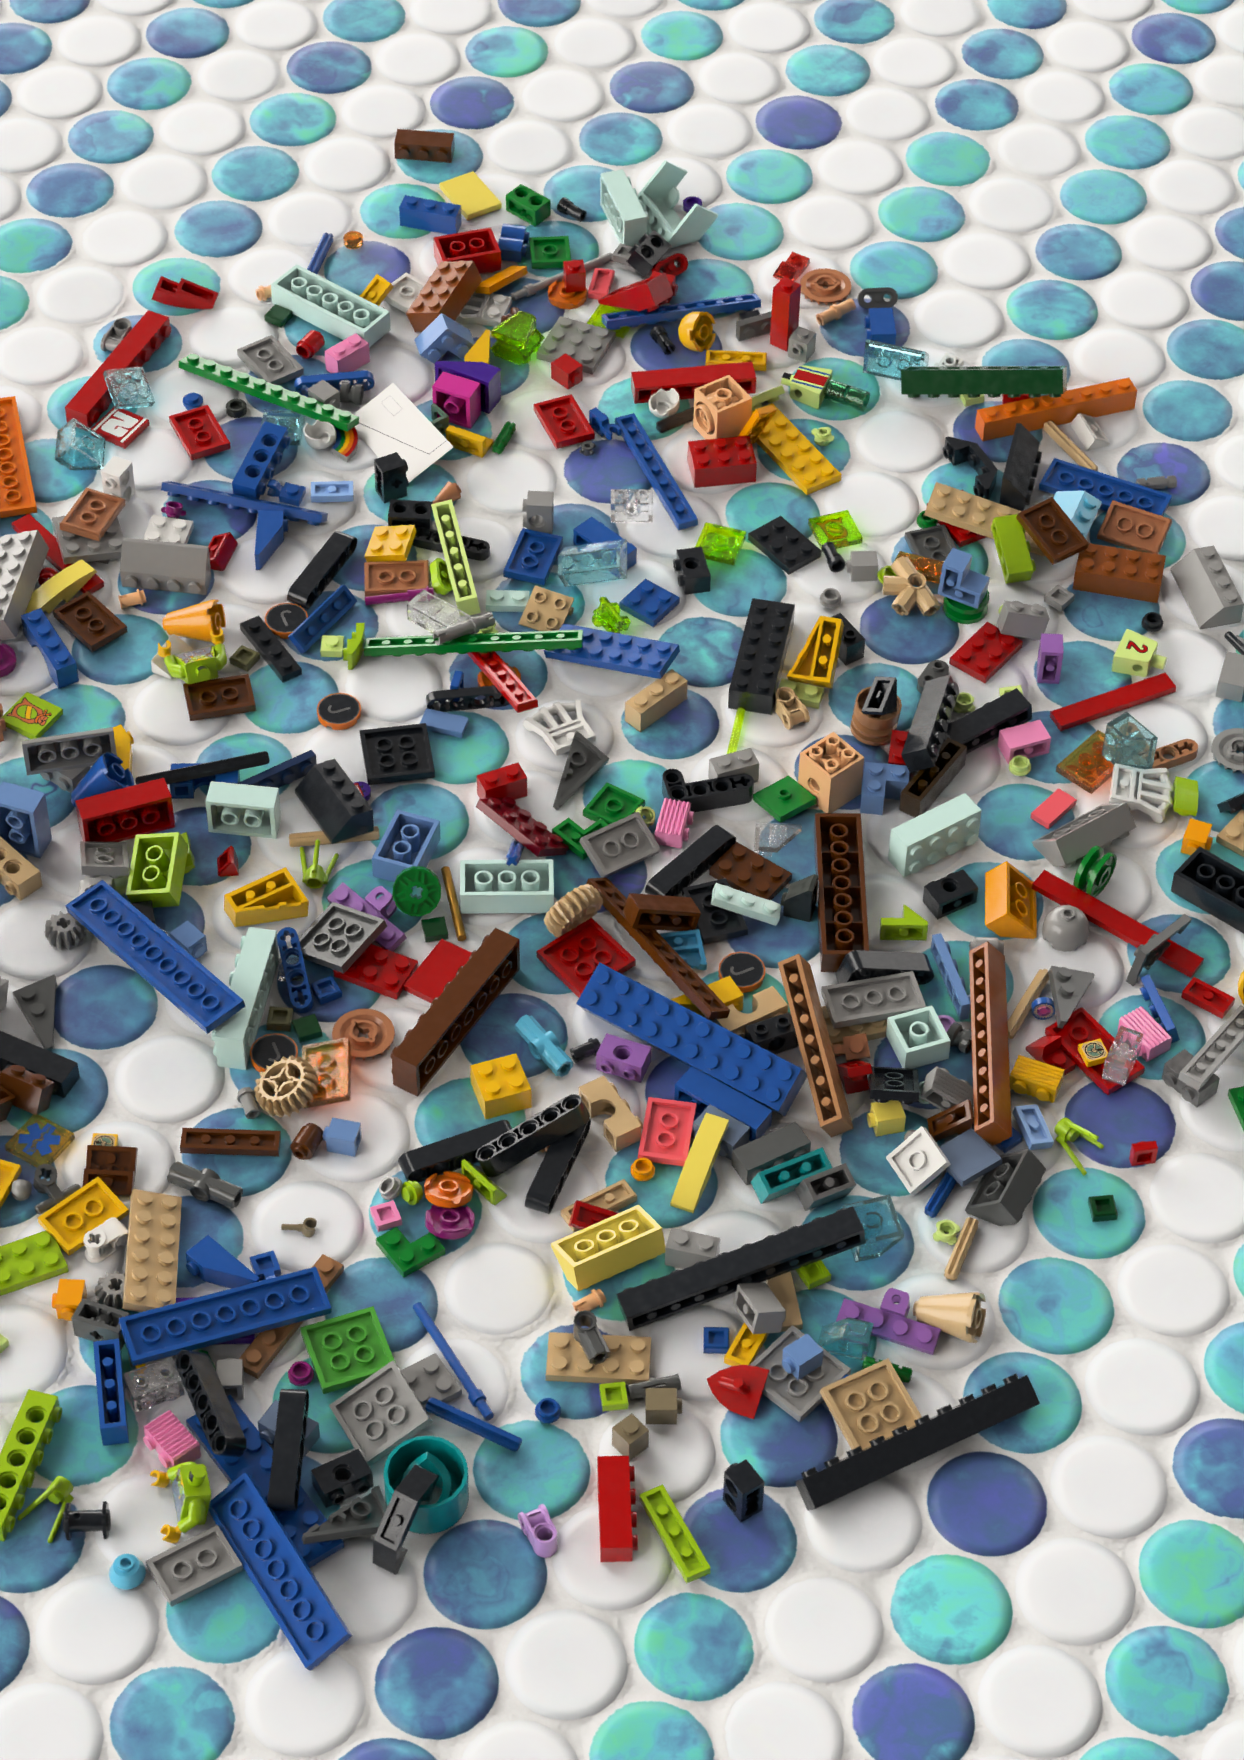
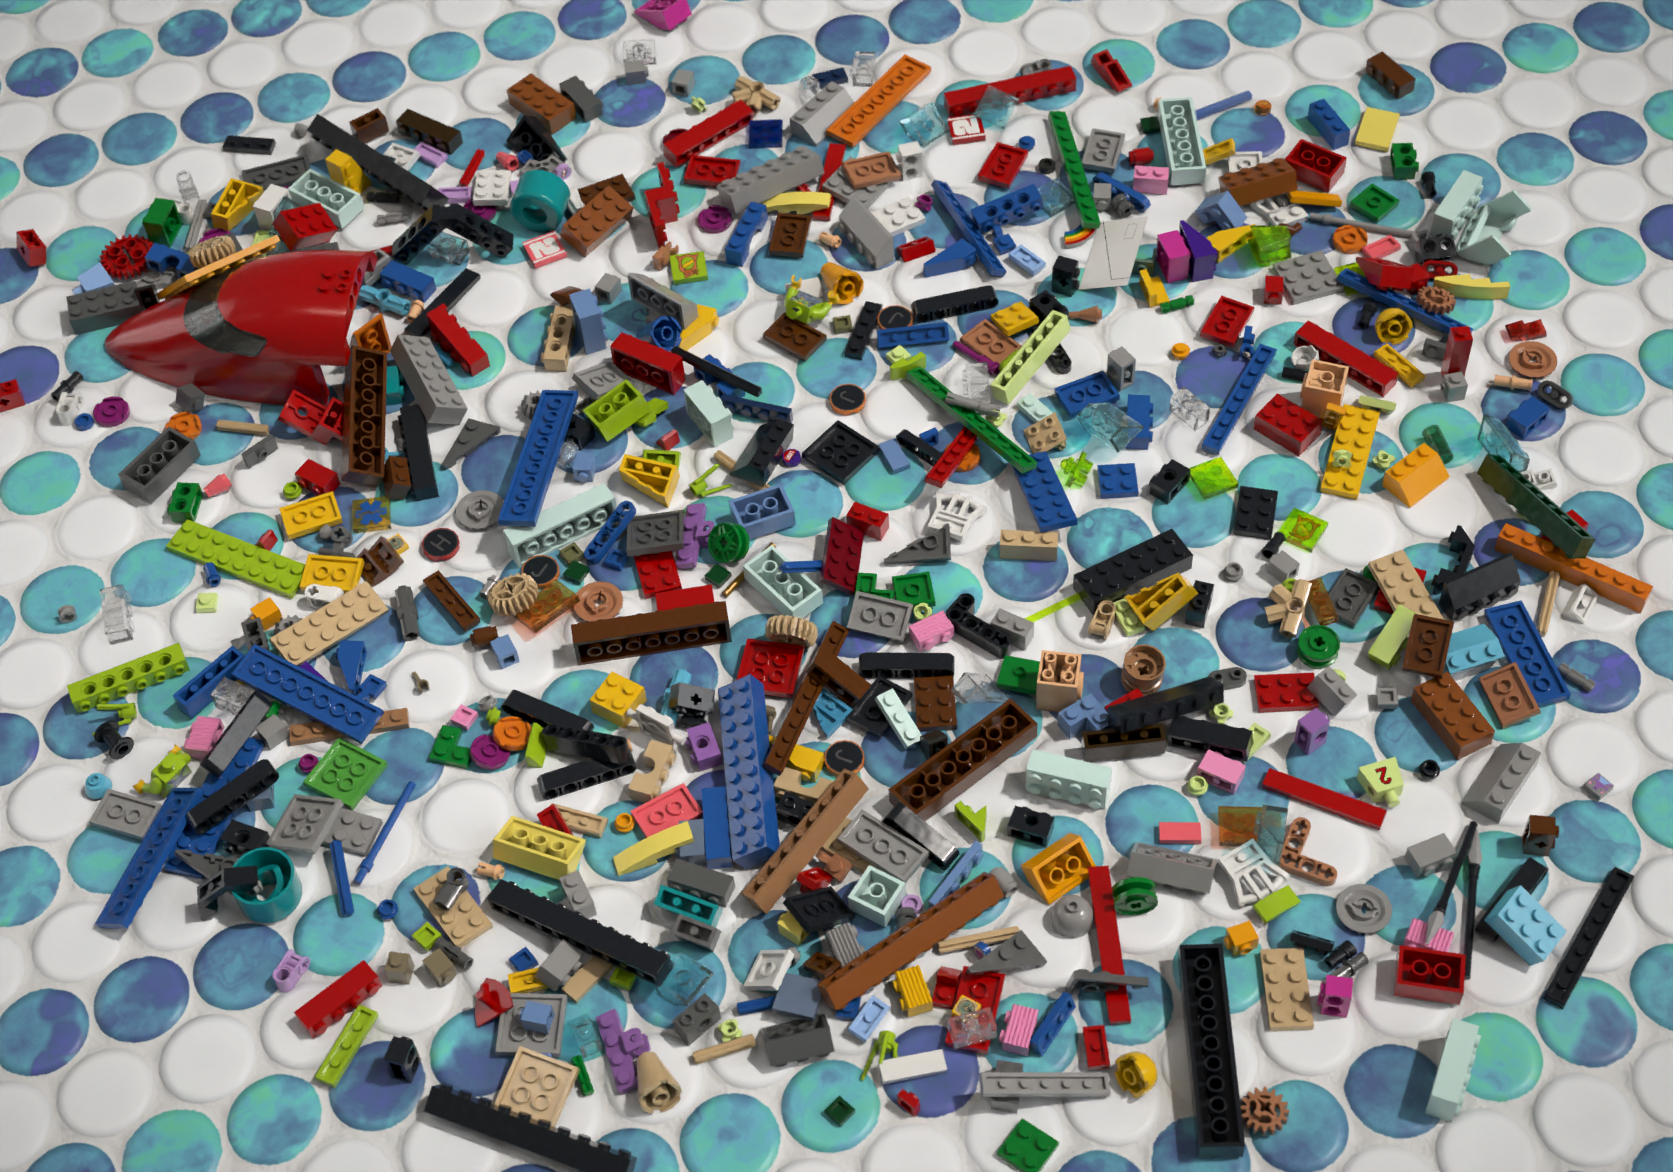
camera: 55 degrees right, 5 degrees up
white hair [303,420,337,450] -> none
blue brick [498,224,530,262] -> none
red brick [563,260,586,293] -> none
dark purple tile [683,196,702,213] -> none
yellowish green torso [781,365,833,409] -> none
black slope [862,676,897,715] -> none
medium blue brick [937,548,990,609] -> none
none -> black tile [422,528,460,561]
none -> light grey gear [456,490,503,531]
none -> white plate [626,704,686,747]
none -> lime slope [643,449,681,470]
none -> brick [669,682,715,718]
none -> dark grey brick [672,993,721,1046]
none -> white tile [878,1049,947,1084]
none -> light orange plate [1172,343,1190,360]
none -> yellowish green plate [1332,449,1352,468]
none -> light orange slope [1382,443,1449,508]
none -> nougat gear [1416,285,1456,315]
none -> light yellow slope [1432,274,1510,300]

